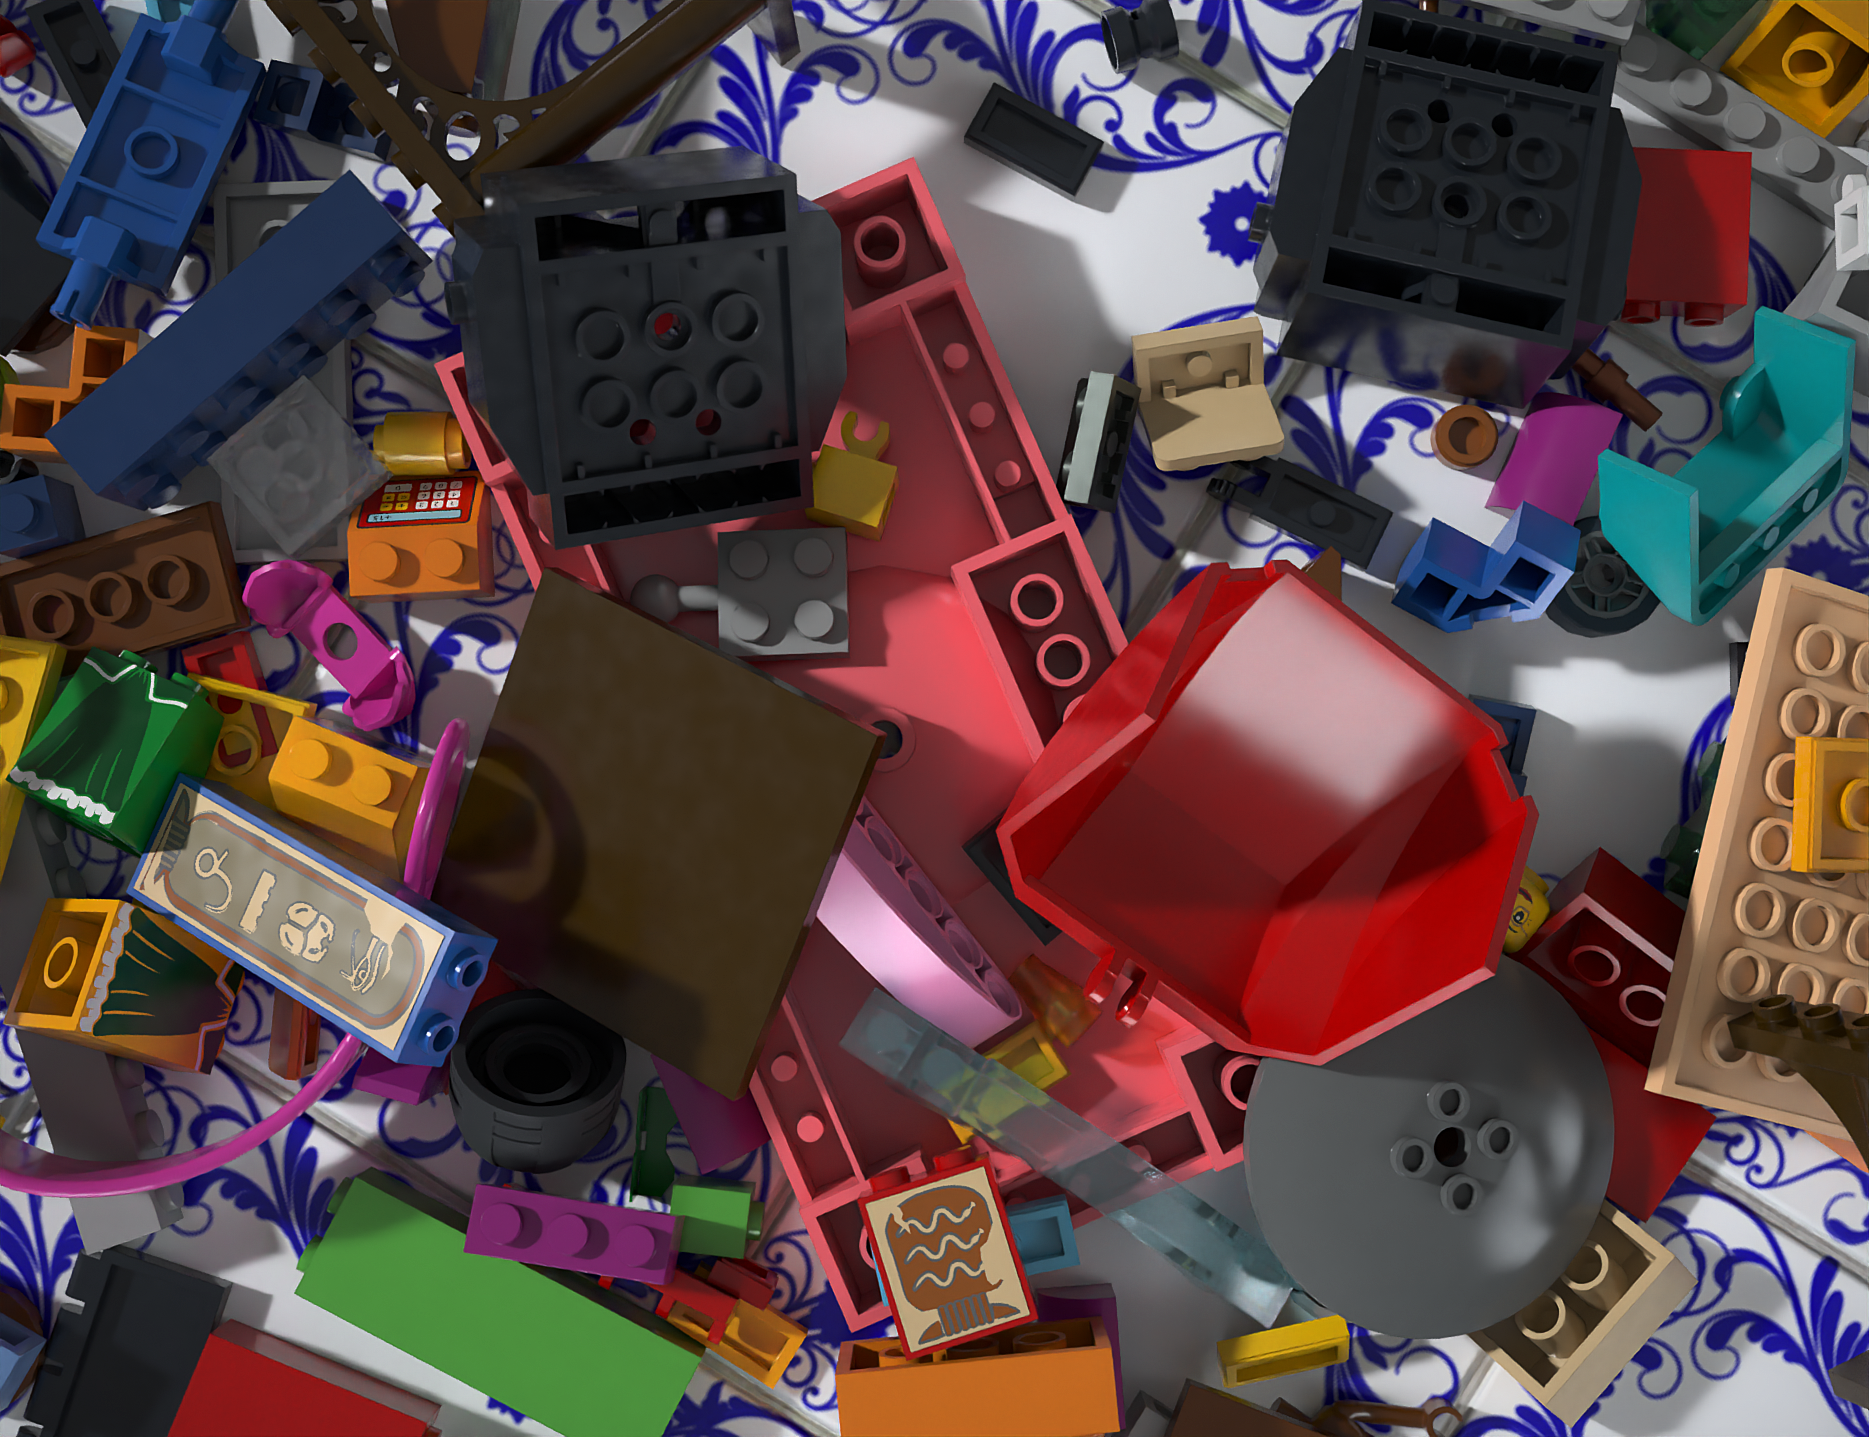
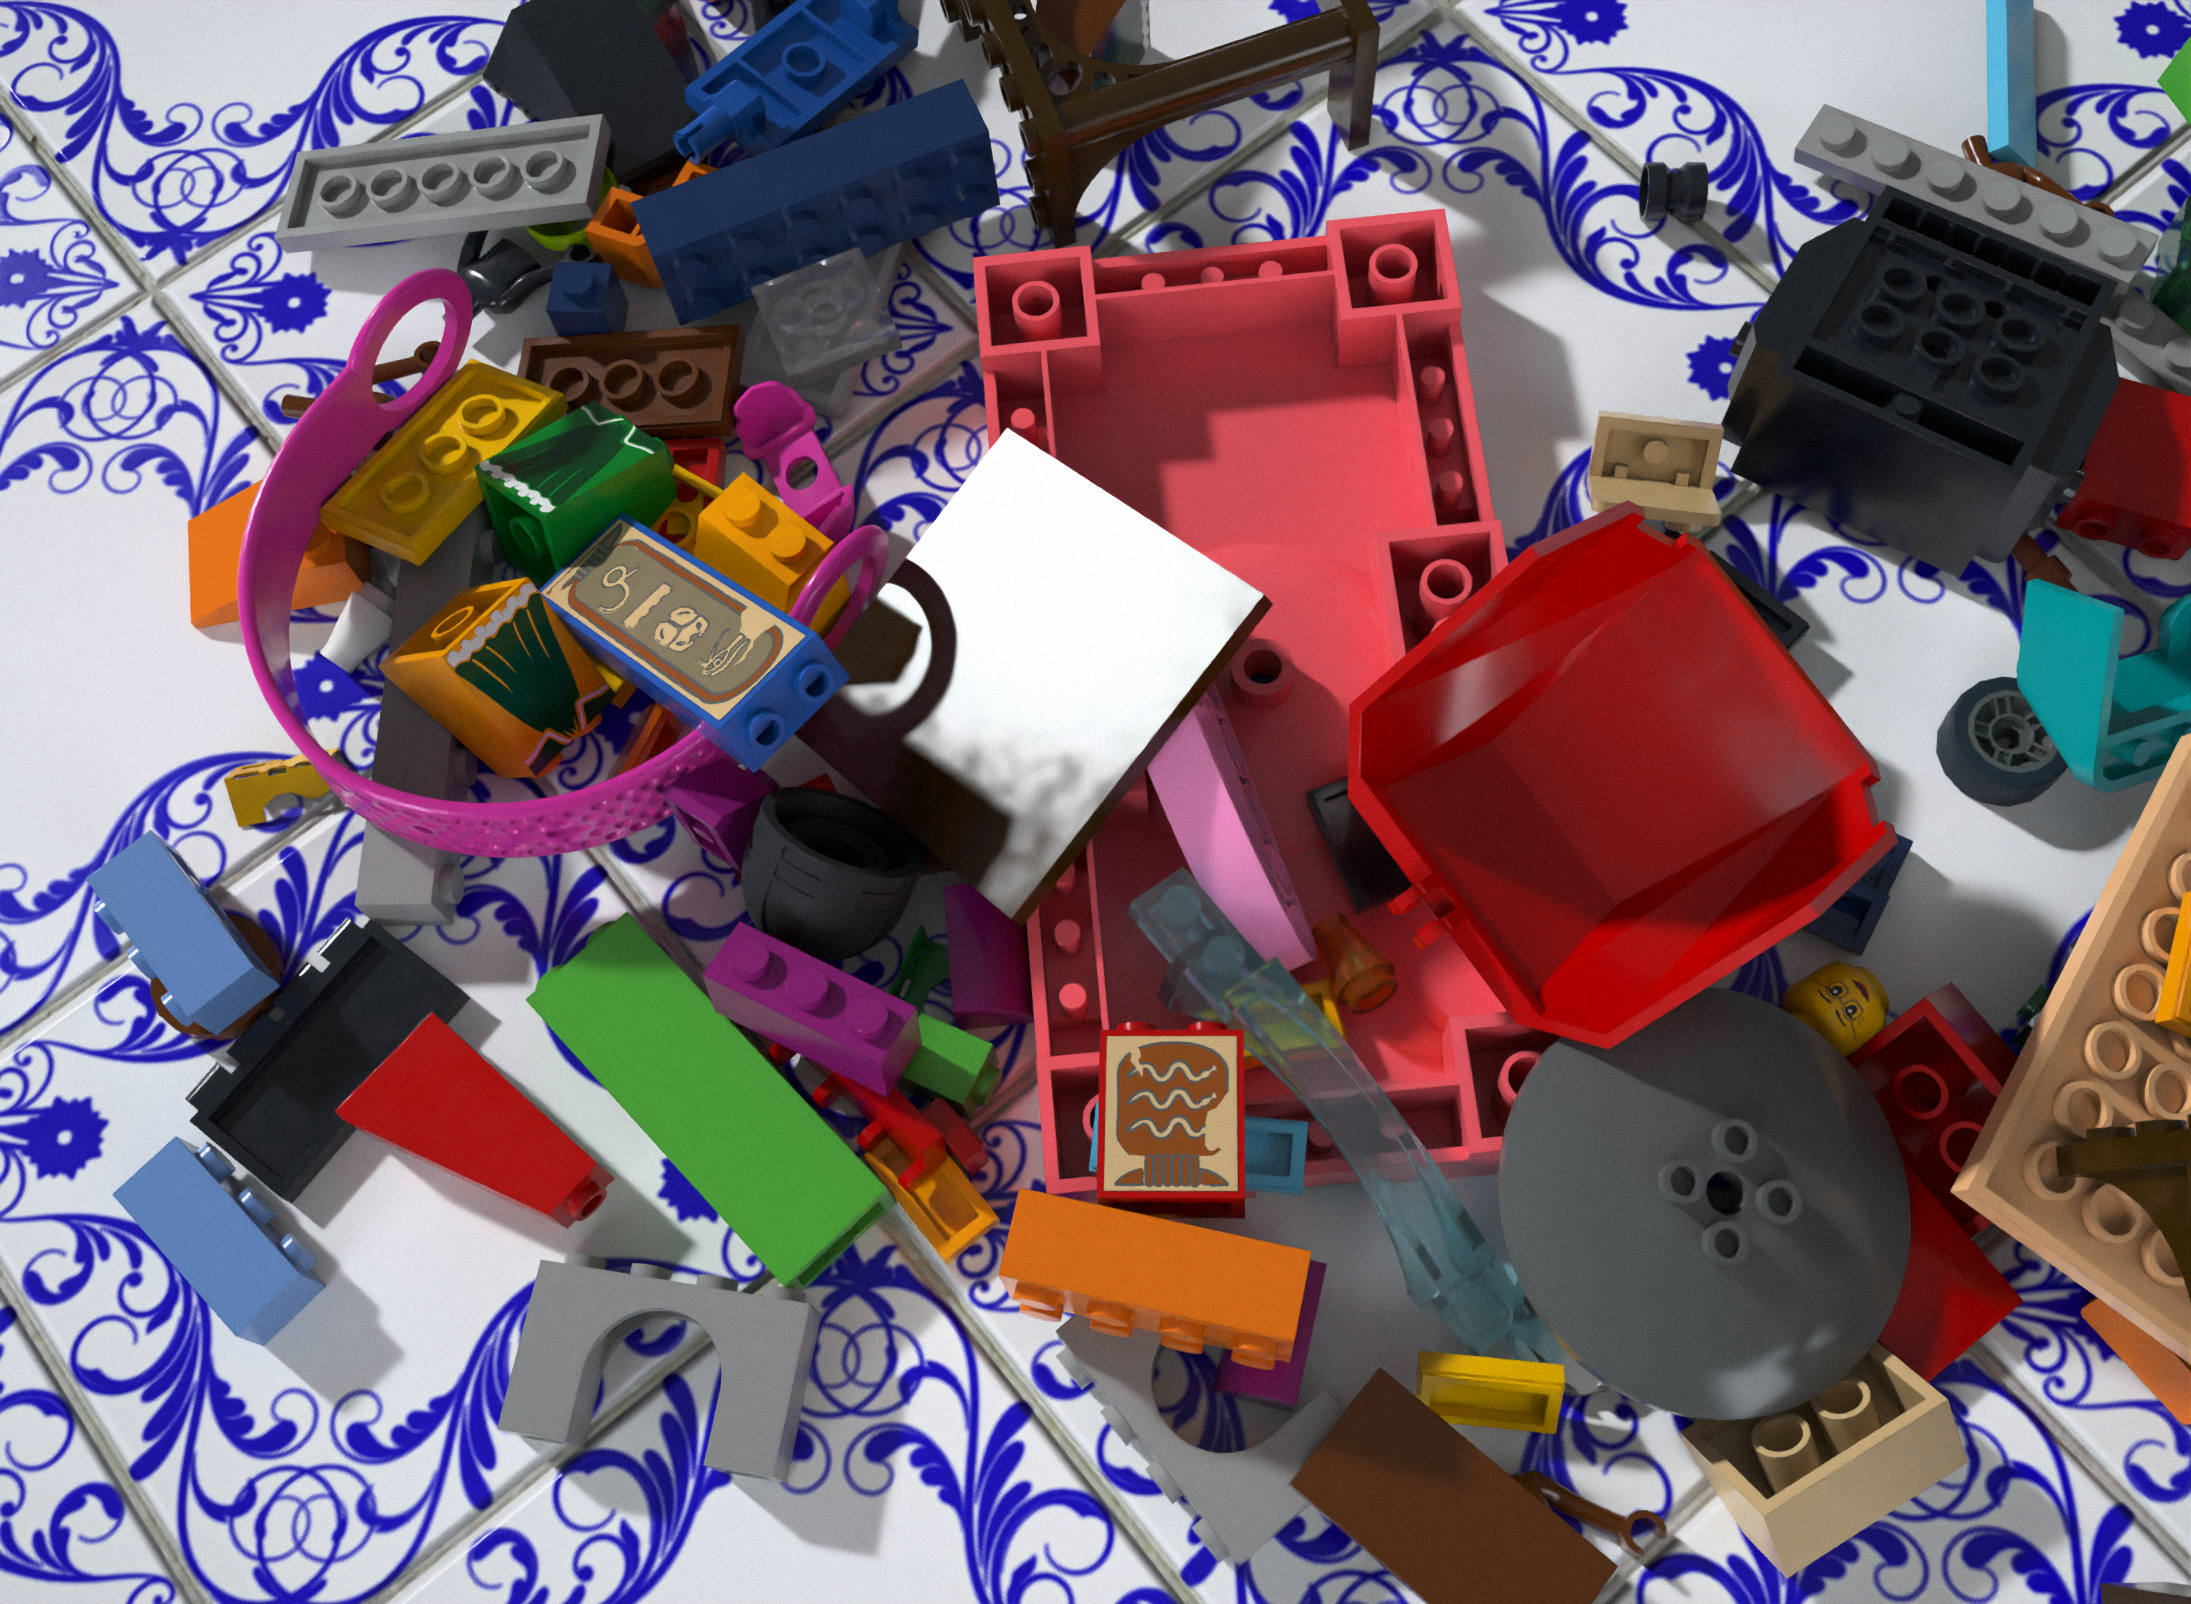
camera: 25 degrees right, 20 degrees down
dark blue slope [252,59,396,162] -> none
orange slope [347,470,495,603] -> none
yellow brick [373,411,472,476] -> none
black piece [444,146,847,550] -> none
light grey plate [630,527,850,662] -> none
yellow brick [805,411,899,542] -> none
black tile [964,82,1104,202] -> none
pearl dark grey bracket [1056,371,1141,513] -> none
blue brick [1391,500,1581,633] -> none
dark orange tile [1430,405,1499,471] -> none
magenta brick [1484,392,1623,526] -> none

